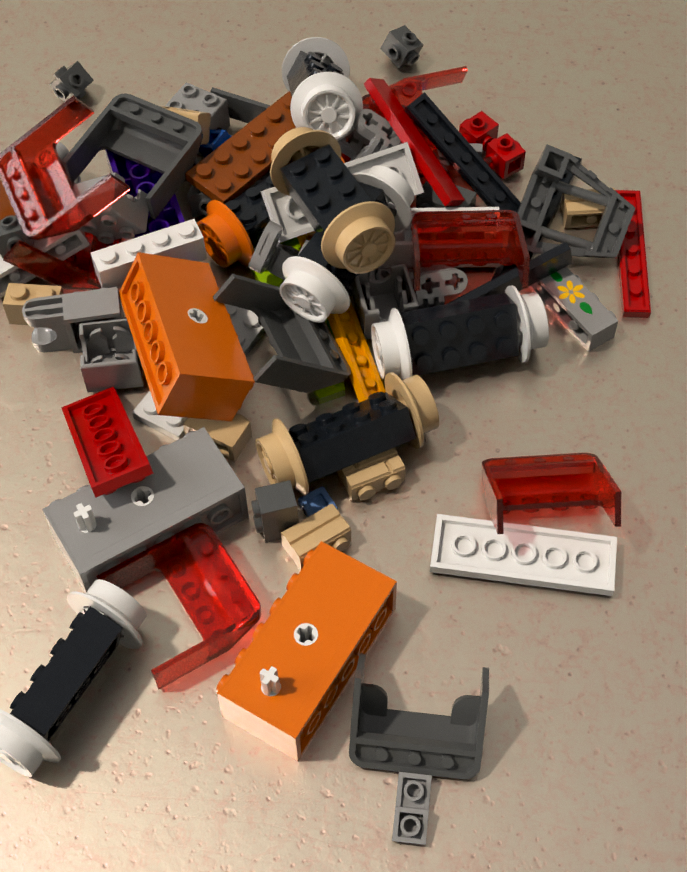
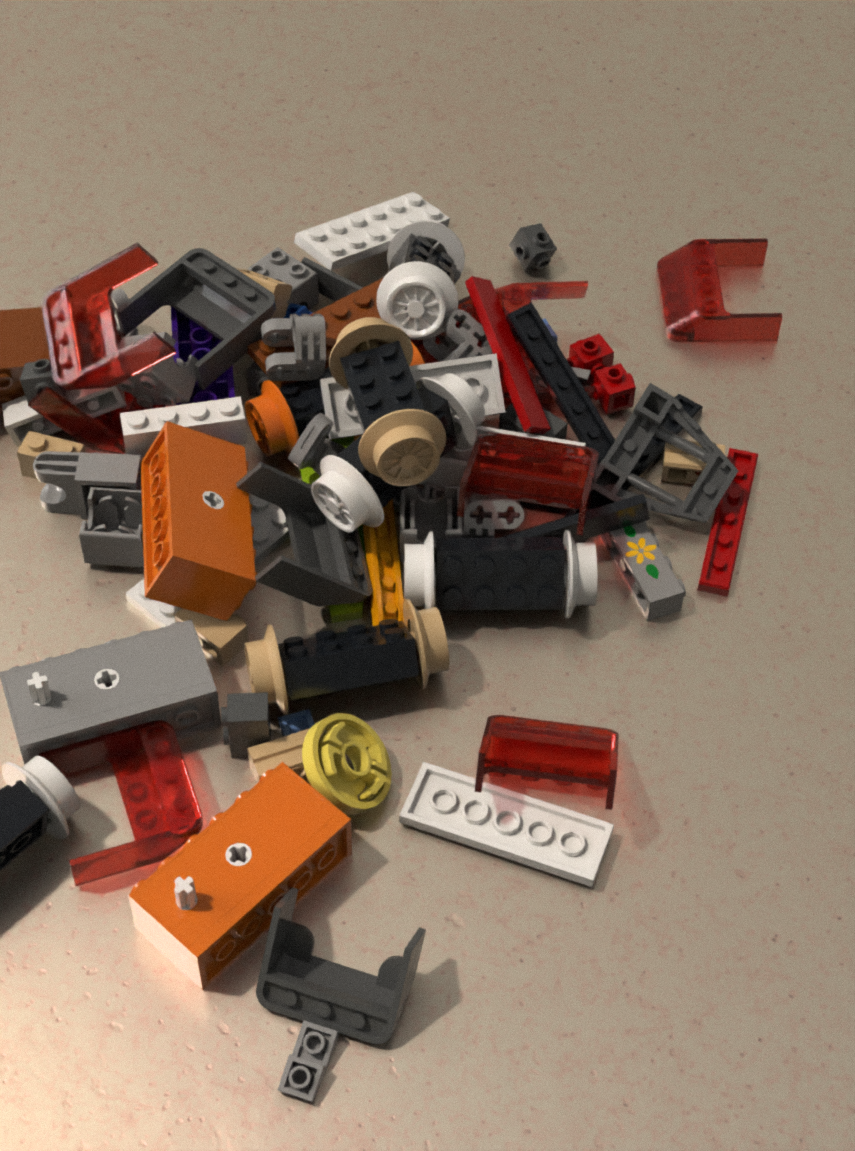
camera: 10 degrees right, 5 degrees down
dark grey brick [49,61,94,104] -> none
red plate [61,386,154,497] -> none
tan brick [338,447,406,501] -> none
none -> light grey piece [261,314,326,381]
none -> white plate [294,192,450,271]
none -> light yellow piece [302,713,392,814]
none -> clear red windscreen [656,238,782,342]

